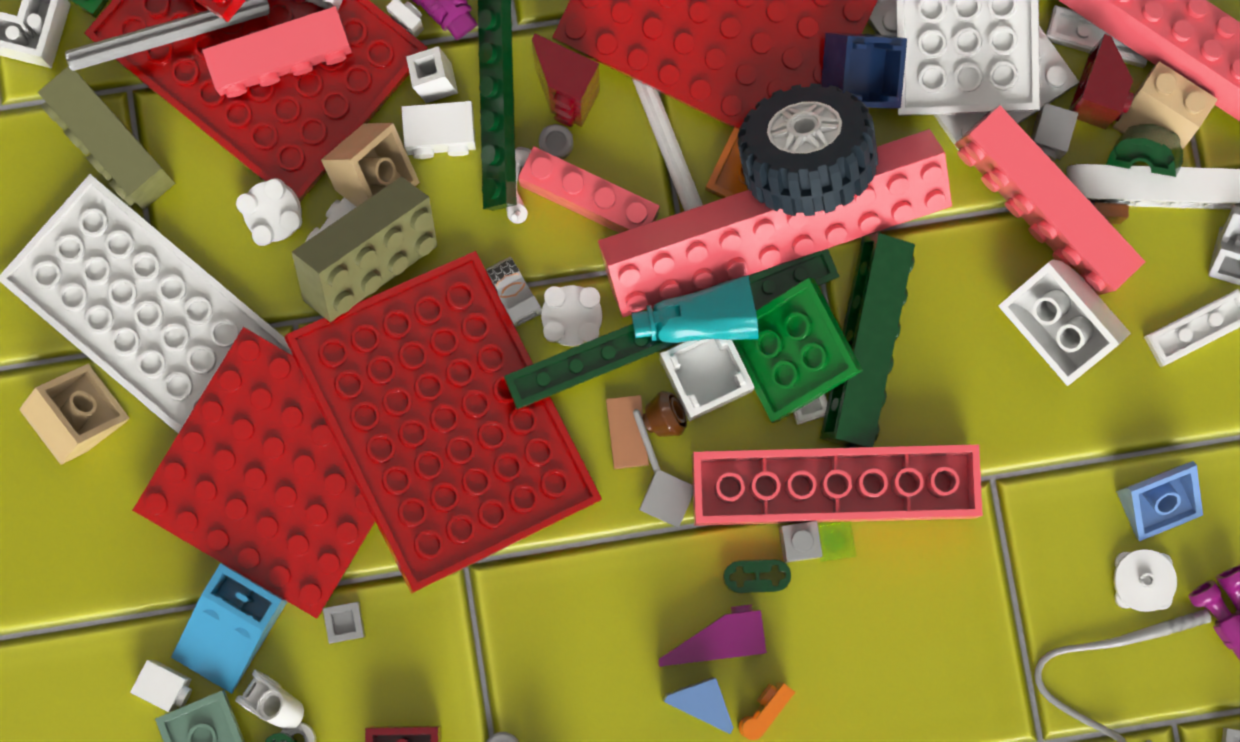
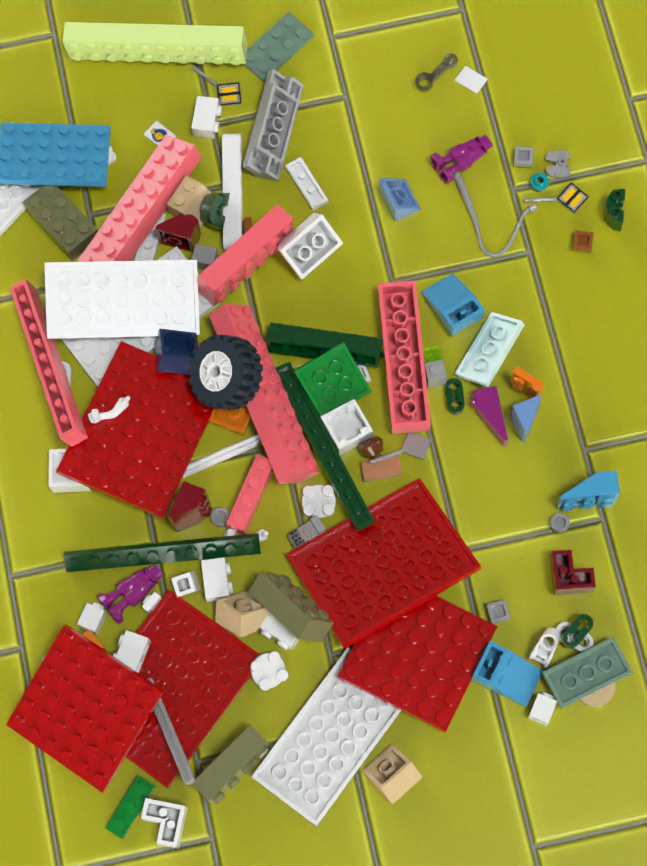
camera: 85 degrees left, 10 degrees down
coral brick [202,6,352,98] -> none
teal piece [632,275,759,343] -> none
white piece [1114,549,1177,612] -> none
none -> dark azure slope [421,273,485,337]
none -> light aqua plate [455,312,525,387]

